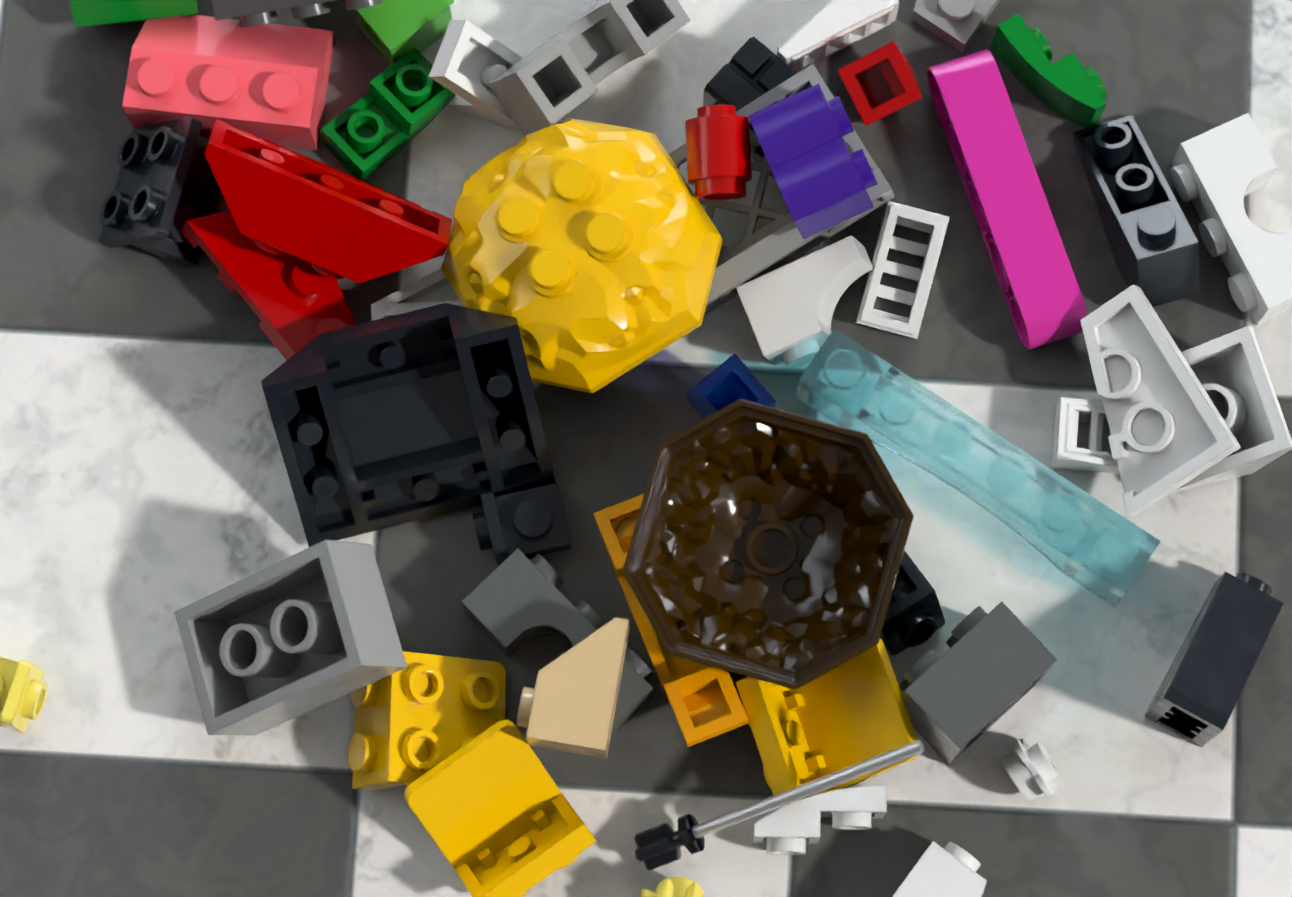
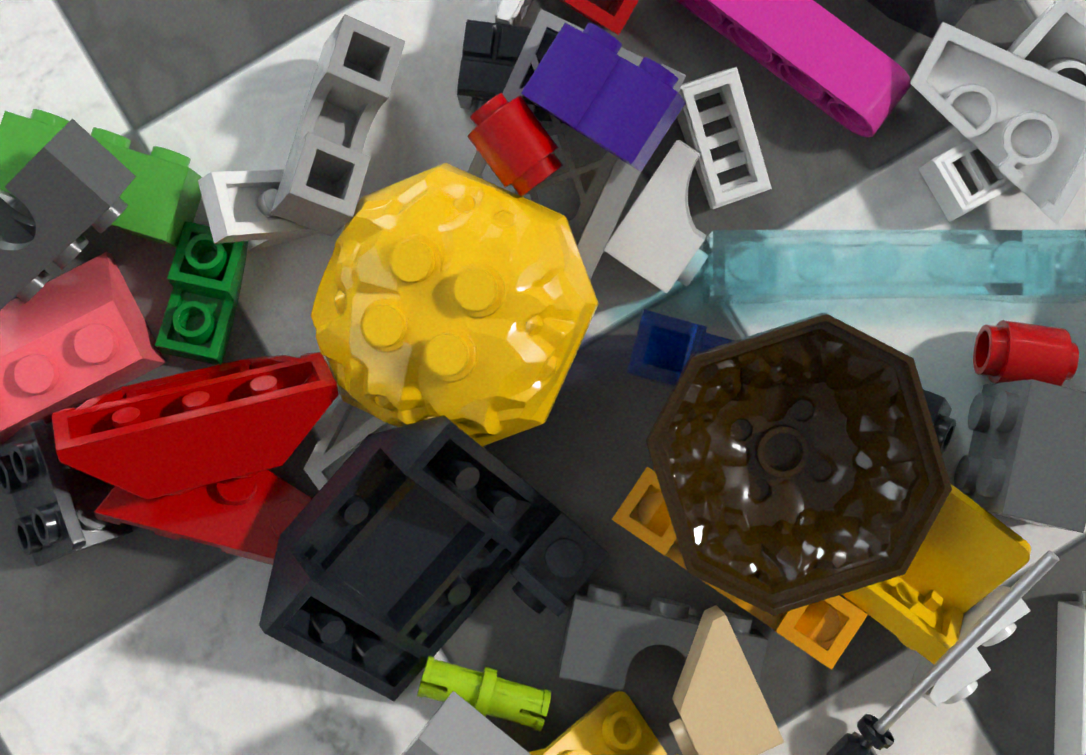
camera: 35 degrees left, 10 degrees up
none -> lime pin [417,656,551,732]
none -> red brick [973,320,1079,386]

